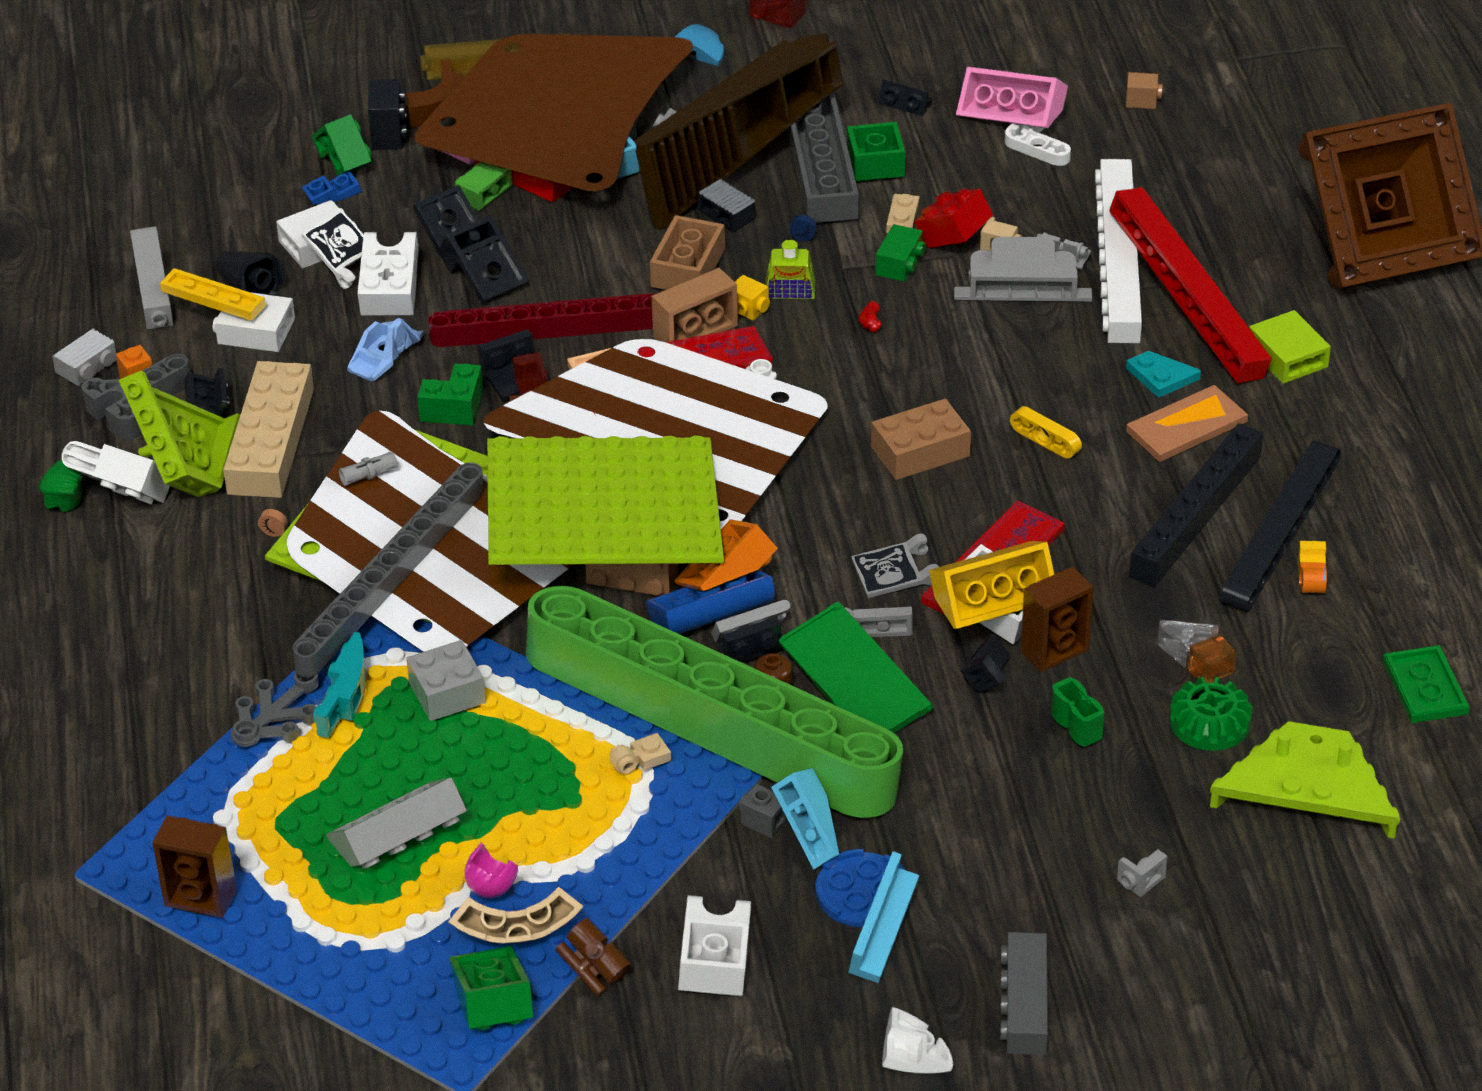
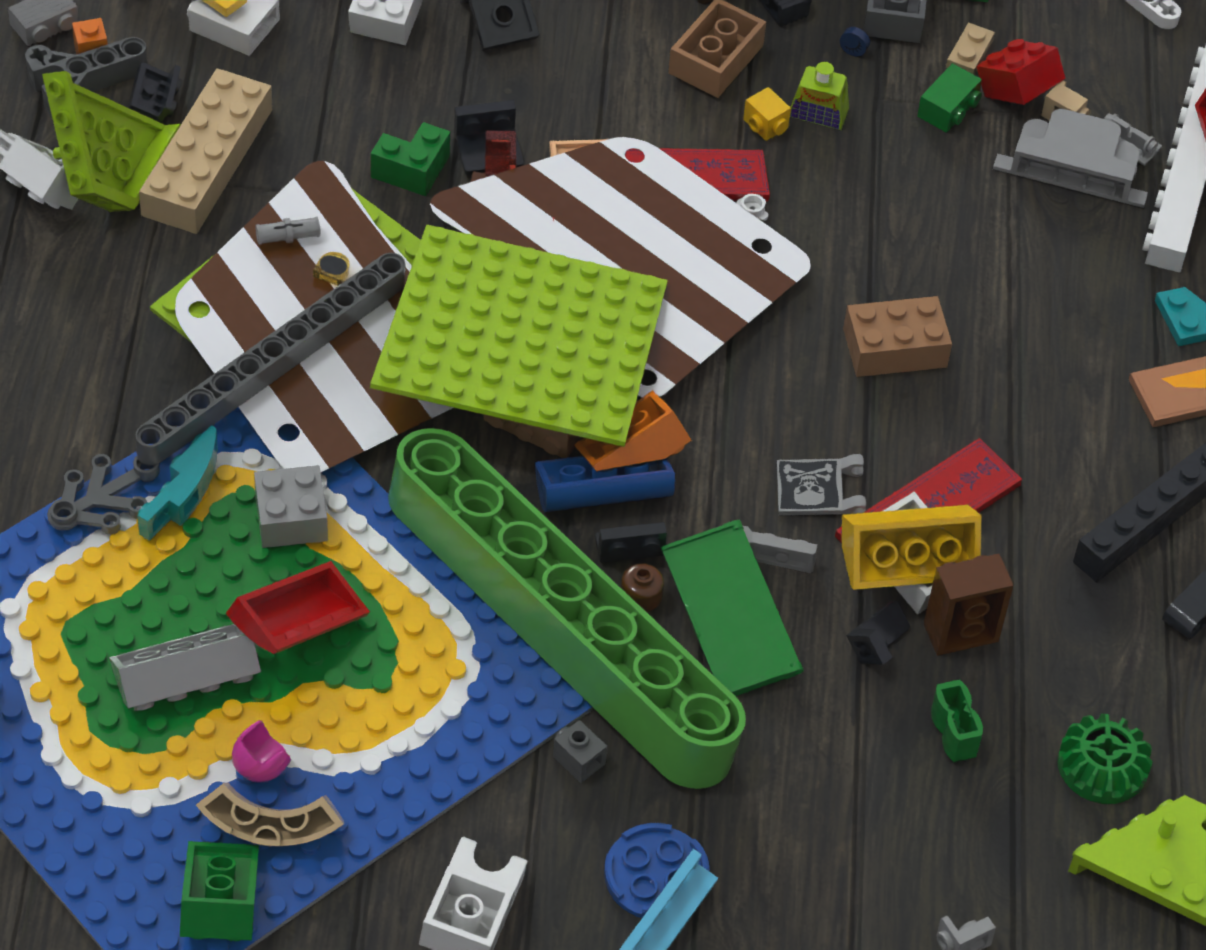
camera: 10 degrees right, 10 degrees up
nougat tile [258,509,288,537] -> none
light blue piece [347,318,424,382] -> none
dark red beam [428,293,656,347] -> none
reddish brown pin [555,917,632,997] -> none
tan plate [610,733,671,774] -> none
medium nougat brick [652,268,738,342] -> none
light grey hinge [711,600,790,643] -> none
medium azure slope [771,768,839,869] -> none
red arm [858,301,882,333] -> none
yellow beam [1010,406,1082,459] -> none
clear slope [1158,620,1219,667] -> none
clear orange brick [1187,634,1237,683] -> none
none -> red slope [226,561,370,654]
none -> tile [313,252,350,286]

